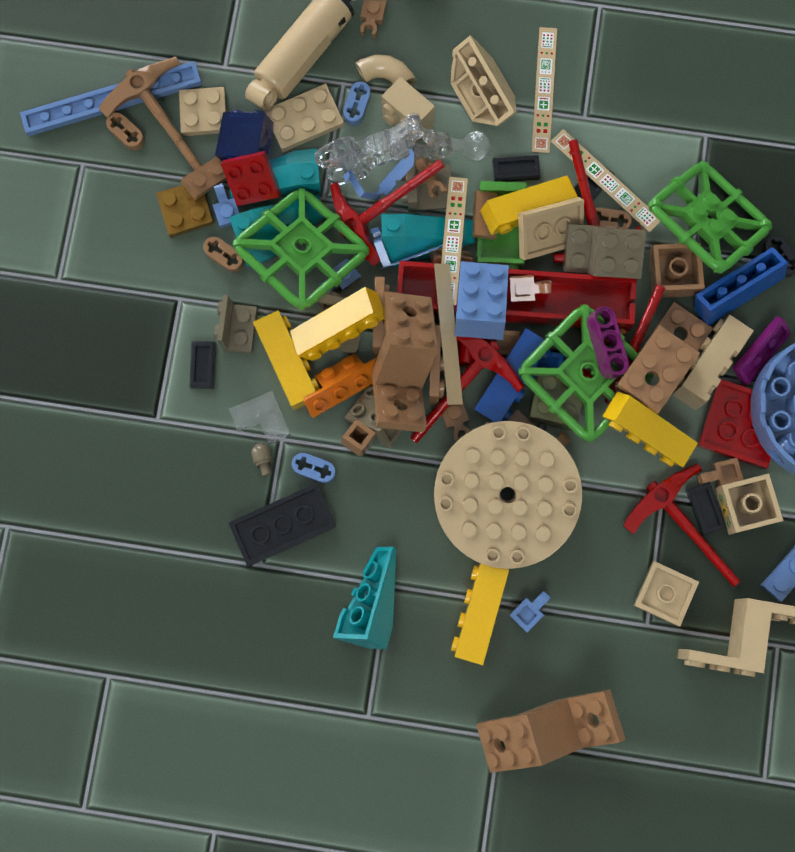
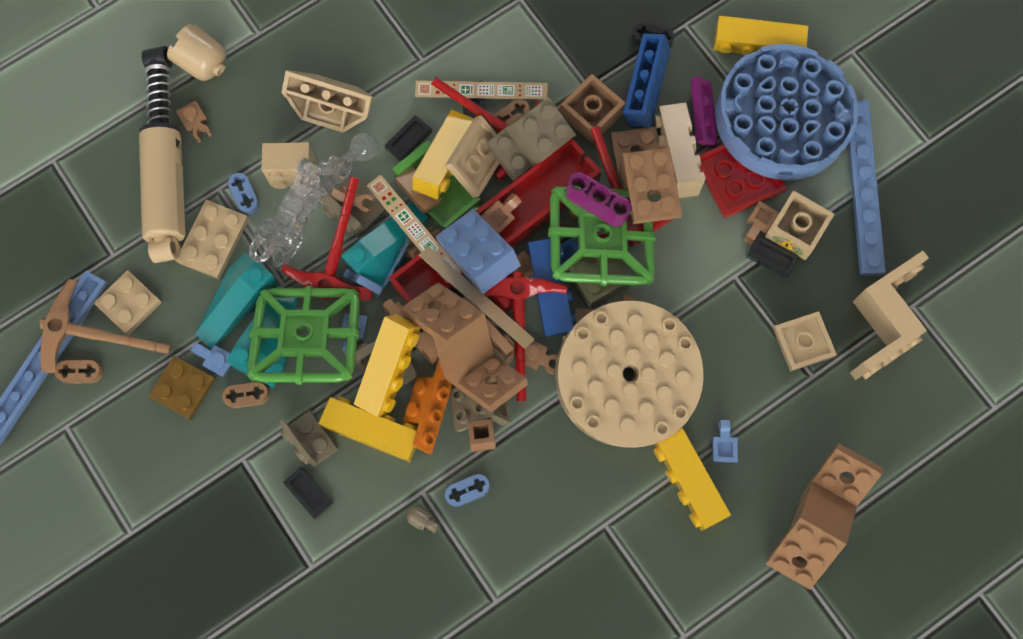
camera: 45 degrees left, 5 degrees down
medium nougat plate [180,157,227,200] -> none
clear blue piece [215,110,274,161] -> none
red plate [221,151,281,206] -> none
clear plate [229,391,291,444] -> none
black plate [229,483,336,567] -> none
teal wedge [333,547,396,650] -> none
medium blue piece [343,148,415,200] -> none
tan cylinder [355,55,416,86] -> none
tan sticker [532,27,557,153] -> none
yellow brick [602,391,698,467] -> none
red piece [623,463,740,587] -> none
bright green plate [648,161,772,274] -> none

